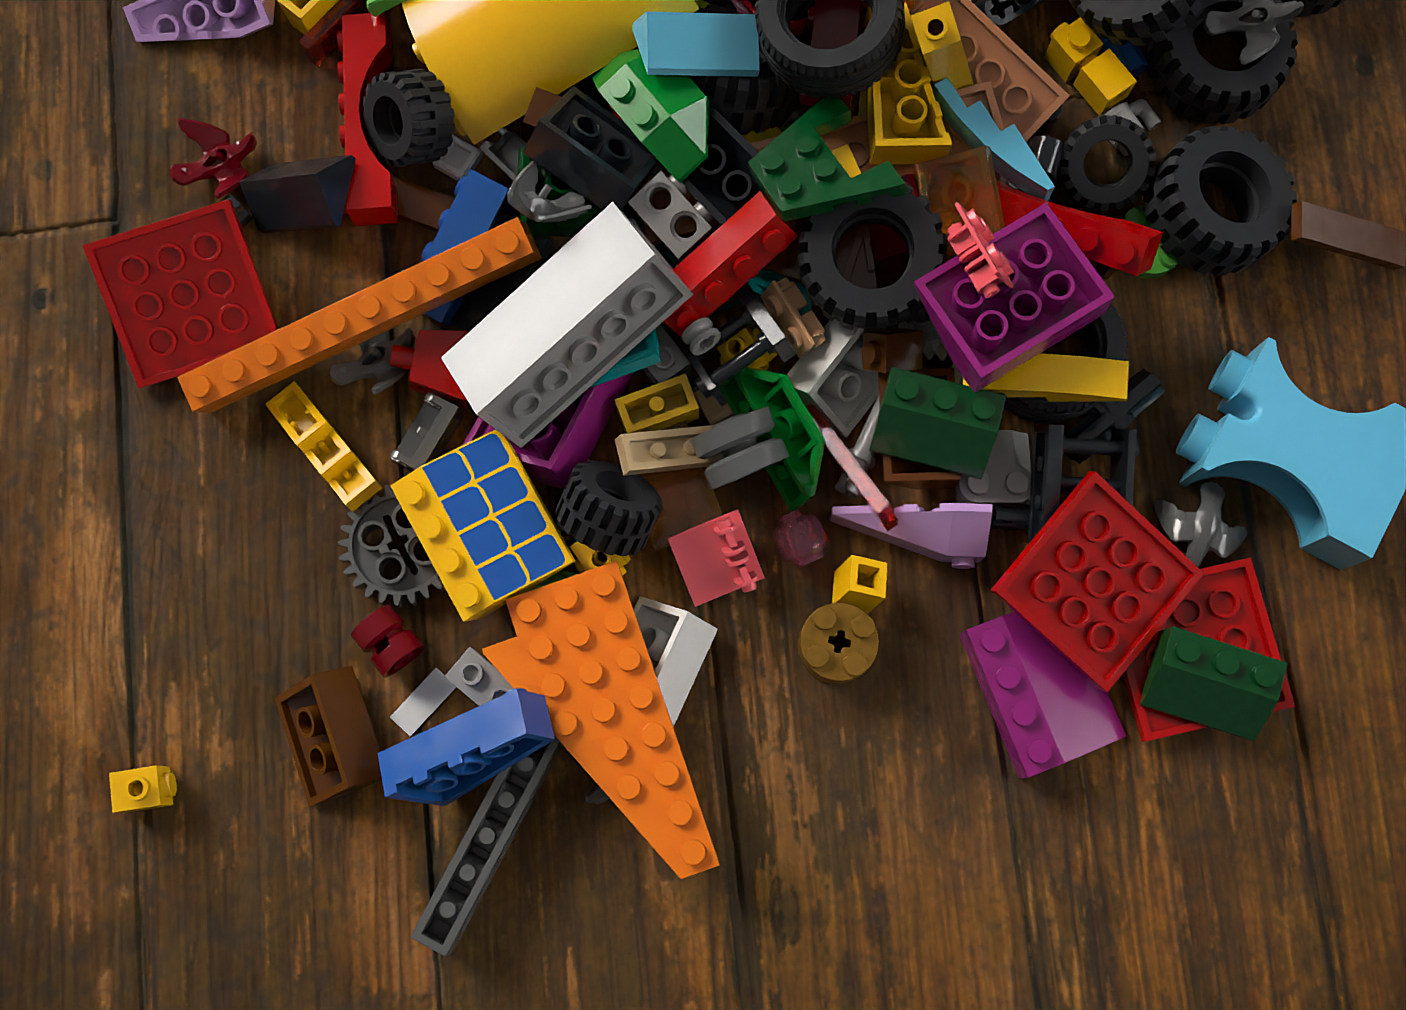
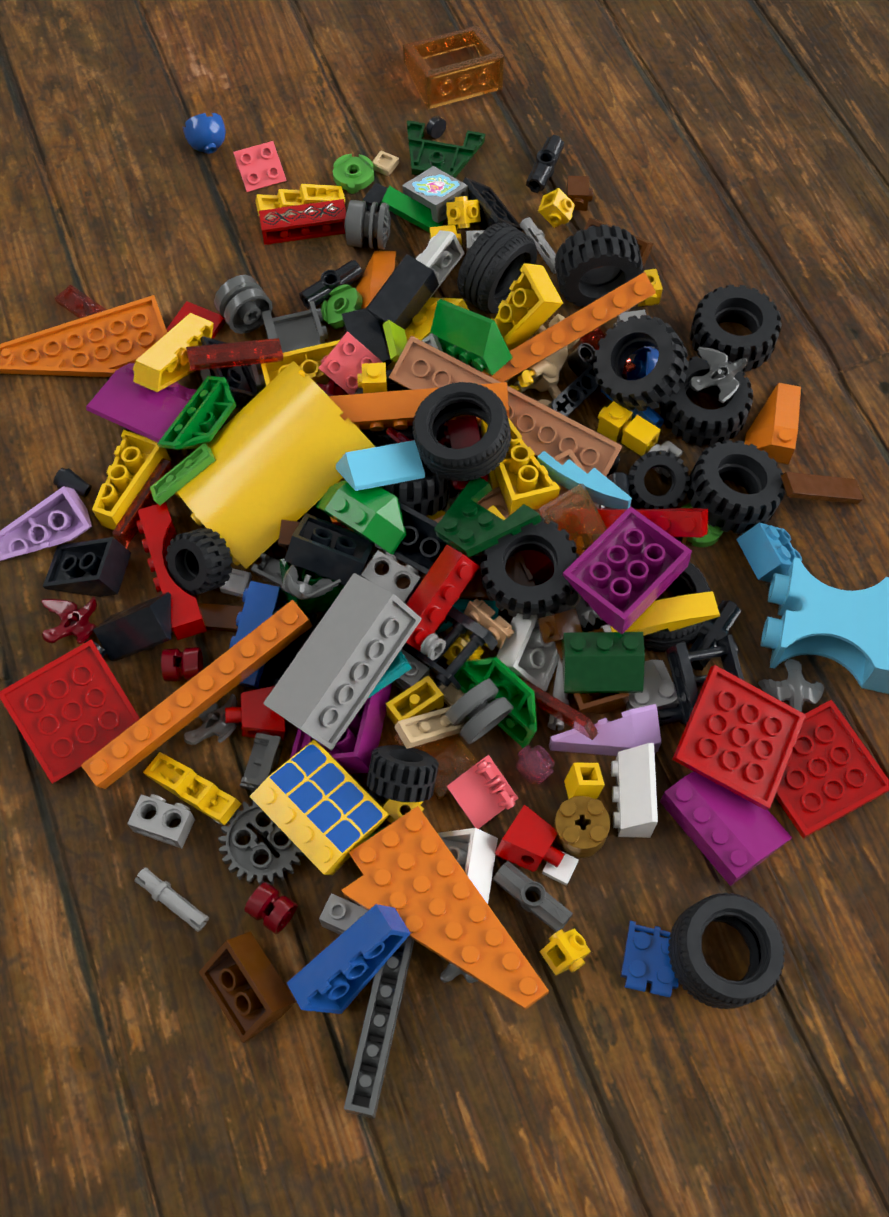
camera: 15 degrees left, 15 degrees down
yellow brick [109,765,177,813] -> none
white sticker [390,668,456,736] -> none
yellow slope [911,1,974,90] -> none
coral hinge [947,202,1014,298] -> none
dark green slope [1139,626,1288,741] -> none
none -> black slope [43,537,131,597]
none -> light grey brick [127,794,195,849]
none -> light grey pin [135,868,209,932]
none -> dark red wheel [161,647,203,682]
none -> dark grey piece [493,861,573,932]
none -> red torso [495,805,565,872]
none -> yellow brick [539,928,591,975]
none -> white tile [542,851,579,886]
none -> white slope [611,743,658,838]
none -> blue plate [621,920,679,998]
none -> black tyre [668,893,785,1009]
none -> dark azure slope [736,522,802,582]
none -> orange wedge [744,383,801,464]

